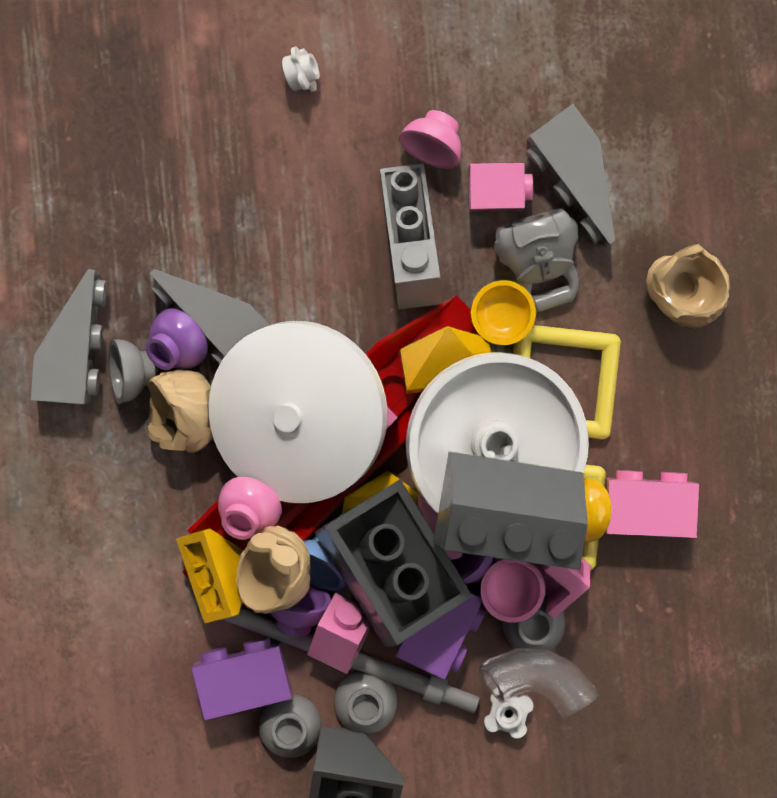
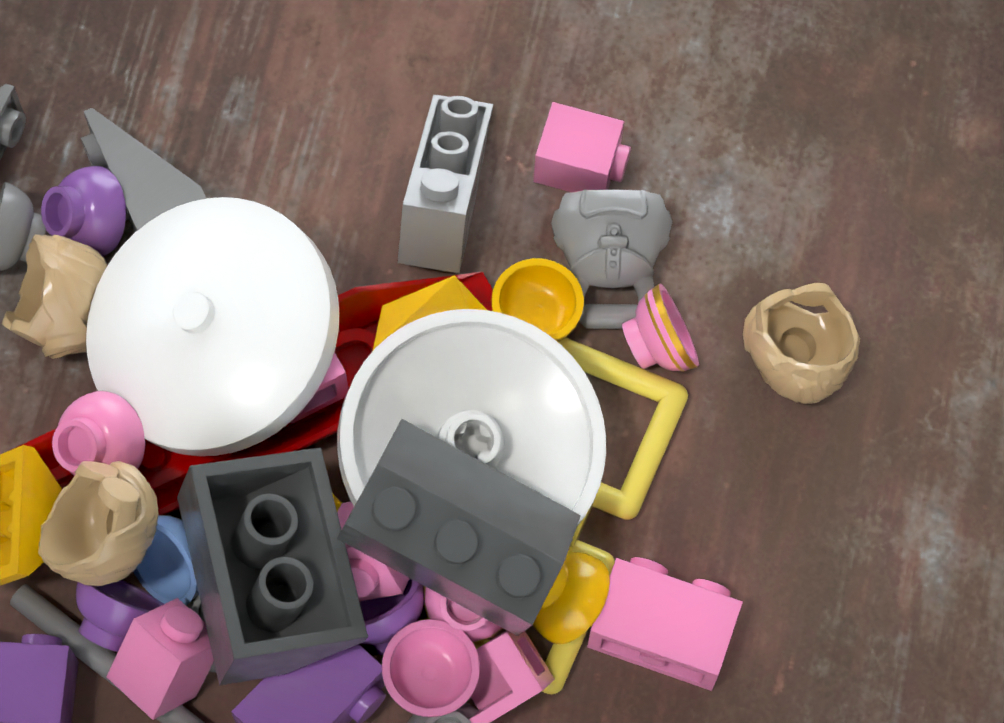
camera: 15 degrees right, 20 degrees down
bright pink piece [399,110,461,169] -> none
light grey slope [526,104,615,247] -> none
none -> bright pink piece [622,283,699,371]

